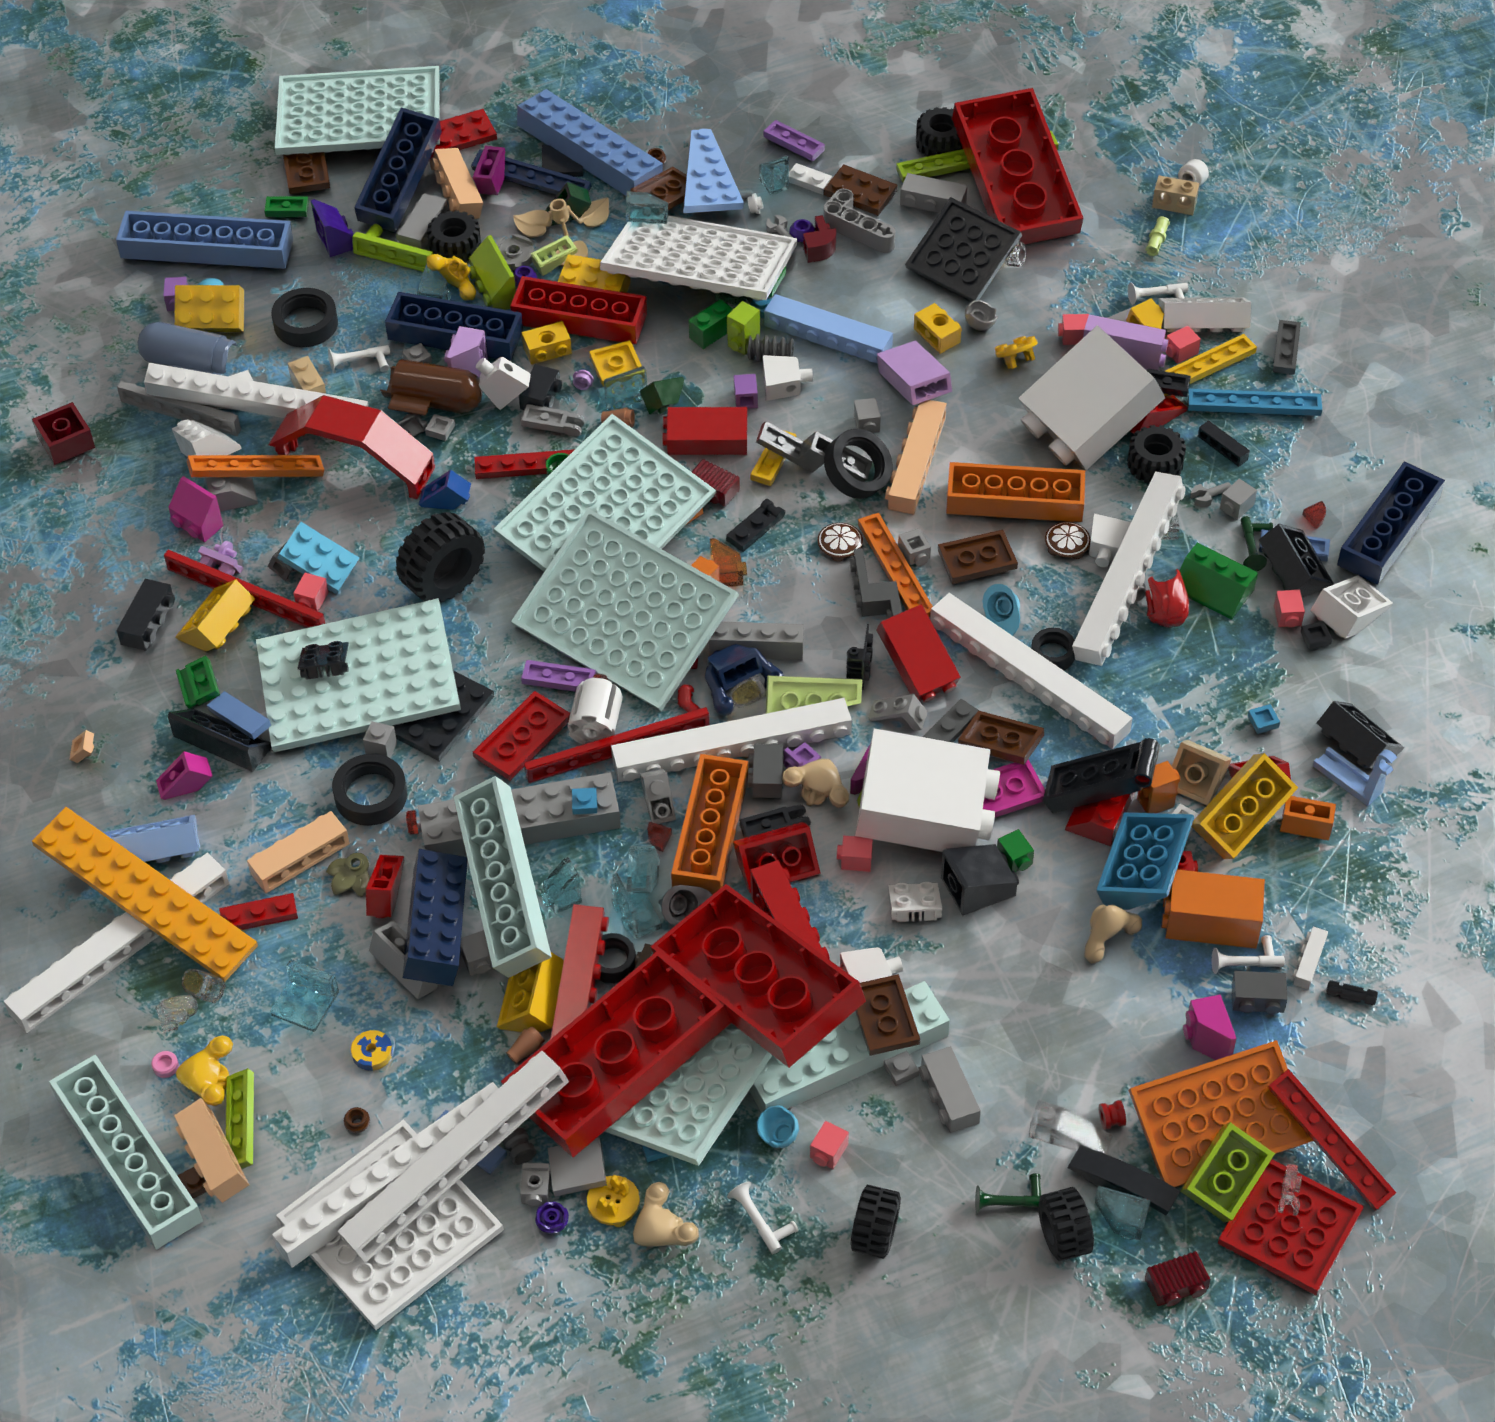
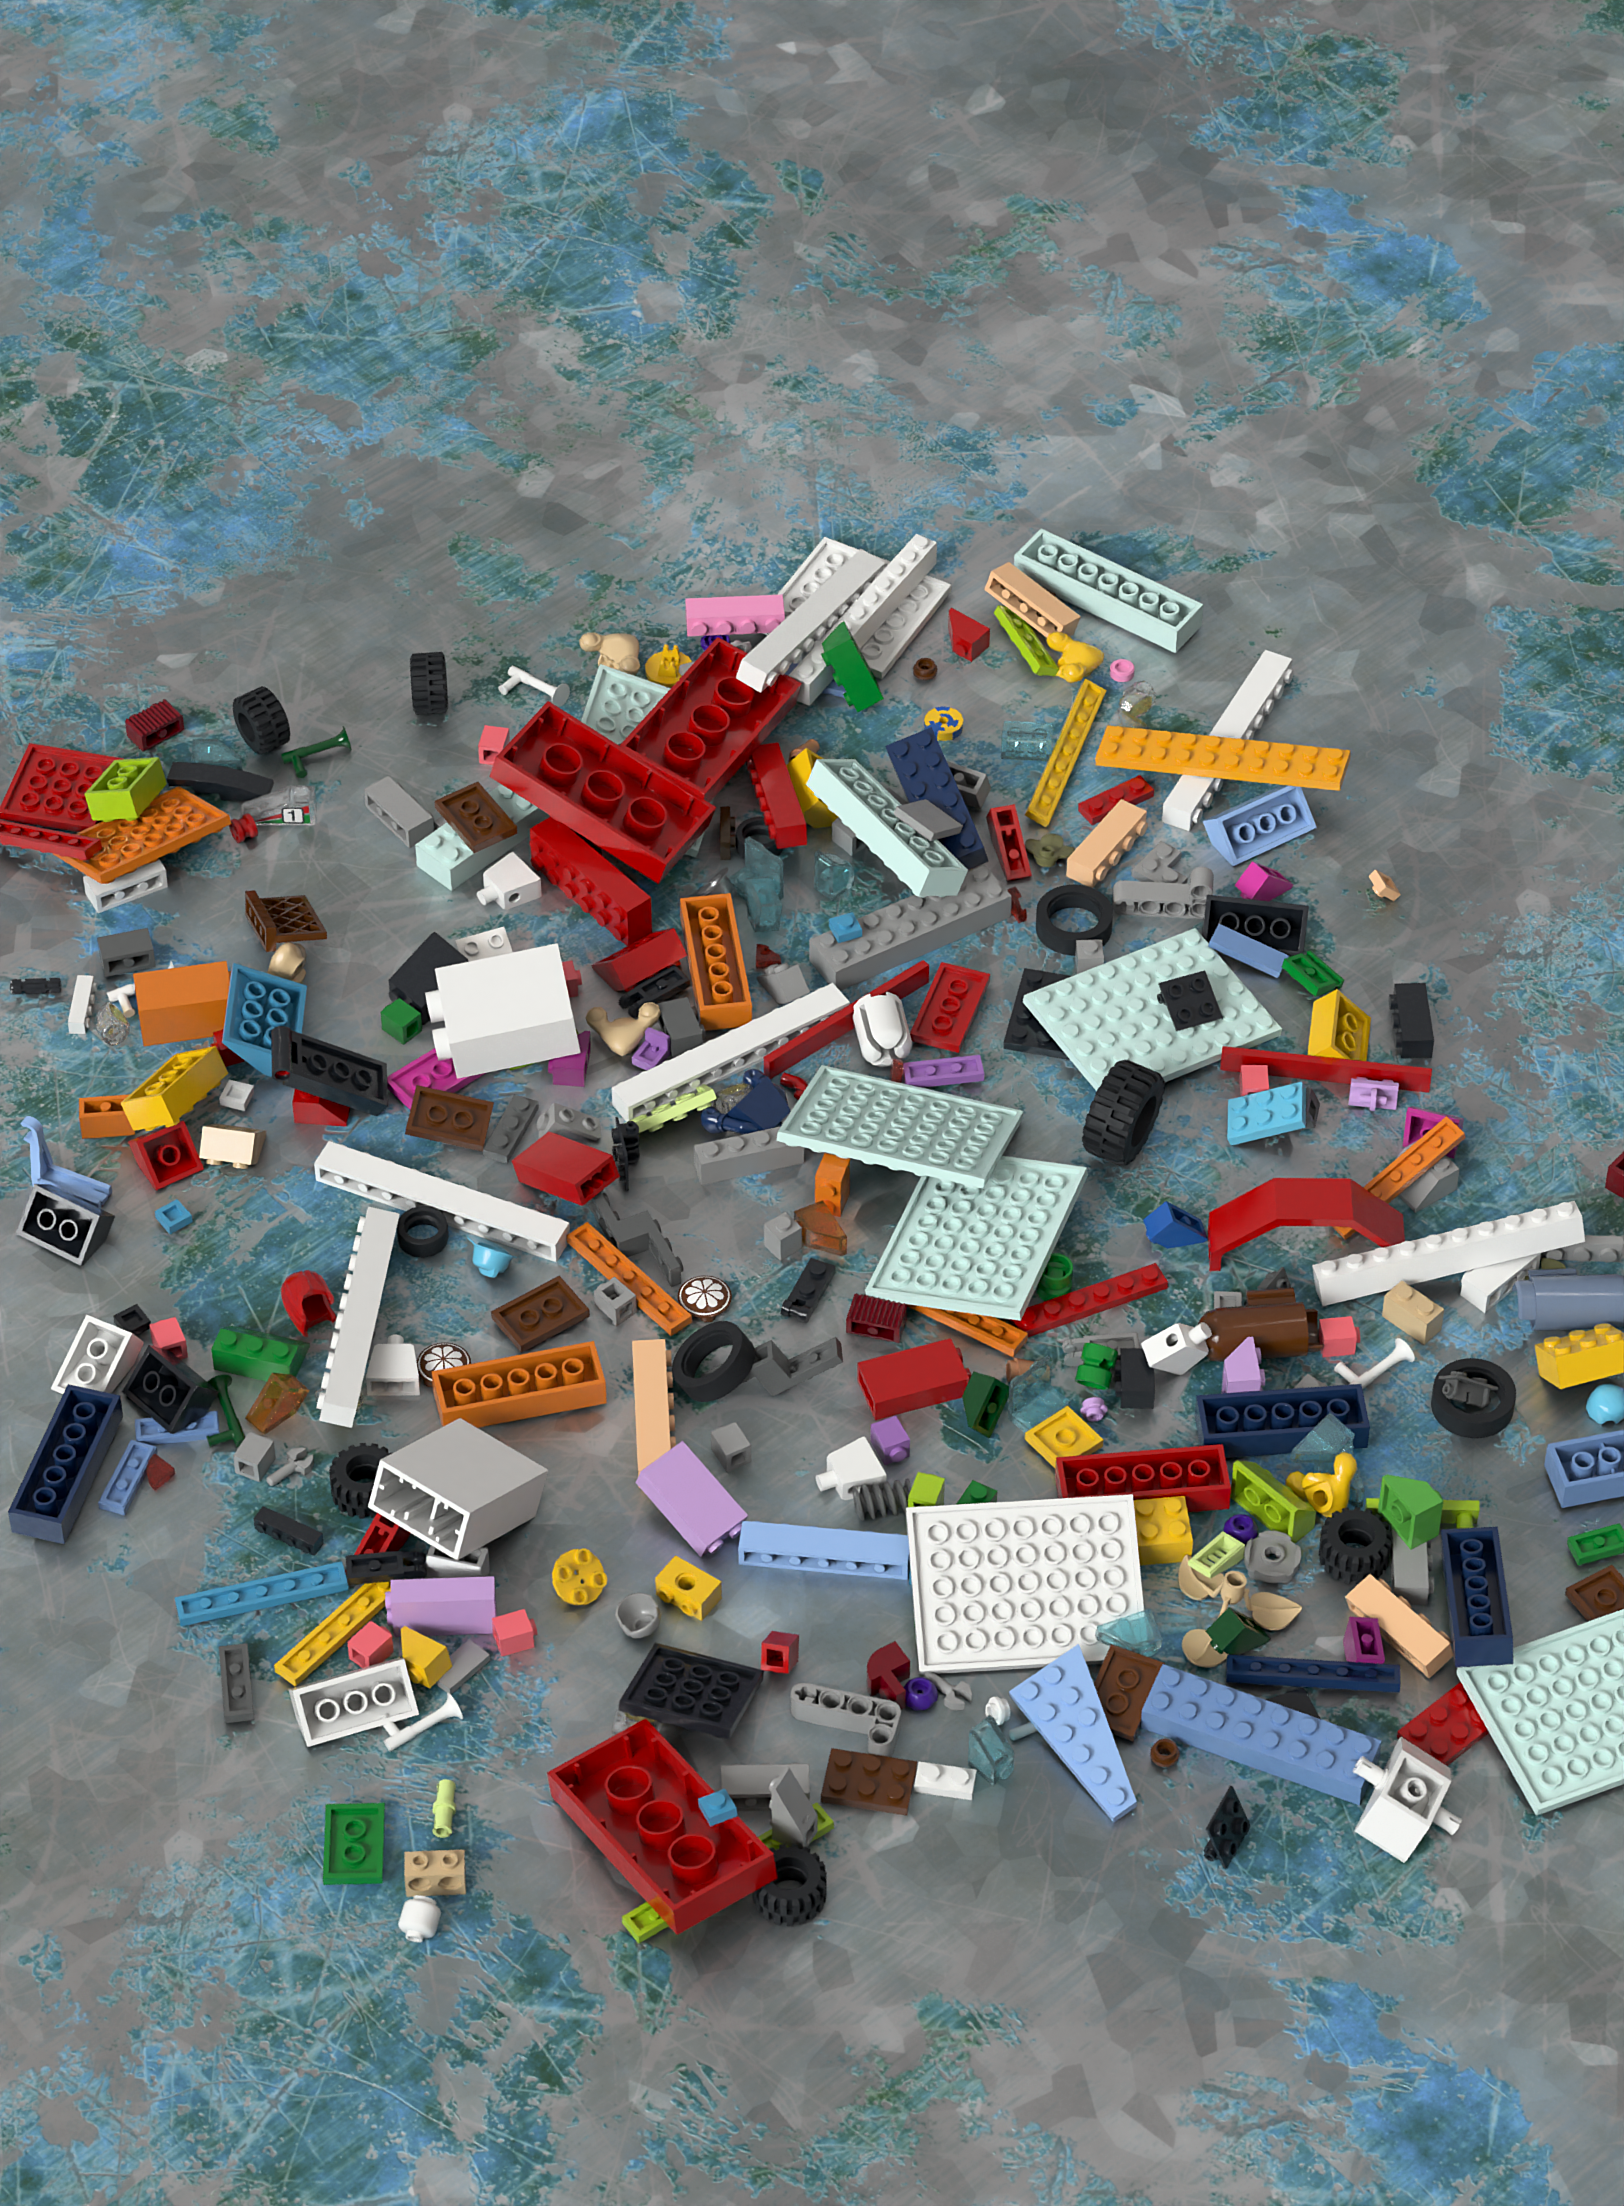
camera: 160 degrees right, 5 degrees down
white slope [172,419,242,457] -> none
dark purple slope [311,199,354,257] -> none
yellow brick [521,321,572,365] -> none
yellow plate [750,430,796,486] -> none
medium lavender plate [763,120,825,162] -> none
orange brick [1137,760,1180,813] -> none
dark pink slope [1183,994,1237,1060] -> none
clear plate [1278,1163,1302,1216] -> none
none -> clear rock [96,1002,130,1046]
none -> medium blue tile [98,1440,157,1515]
none -> reddish brown fence [245,890,327,952]
none -> clear orange slope [245,1372,310,1434]
none -> green plate [323,1803,385,1885]
none -> bright pink brick [685,595,785,636]
none -> dark azure plate [698,1789,738,1826]
none -> red brick [761,1631,799,1674]
none -> light grey brick [764,1212,802,1261]
none -> light grey slope [769,1766,817,1849]
none -> green slope [821,621,884,712]
none -> light grey tile [893,799,963,841]
none -> red slope [948,608,990,662]
none -> yellow tile [1025,678,1107,828]
none -> green wheel [1075,1343,1118,1390]
none -> light grey beam [1112,867,1214,919]
none -> light grey plate [1131,841,1188,884]
none -> black hinge [1204,1785,1251,1869]
none -> clear light blue slope [1290,1413,1355,1463]
none -> coral brick [1318,1316,1360,1357]
none -> white slope [1353,1737,1462,1862]
none -> bright green slope [1378,1474,1444,1550]
none -> dark grey hinge [1438,1371,1498,1408]

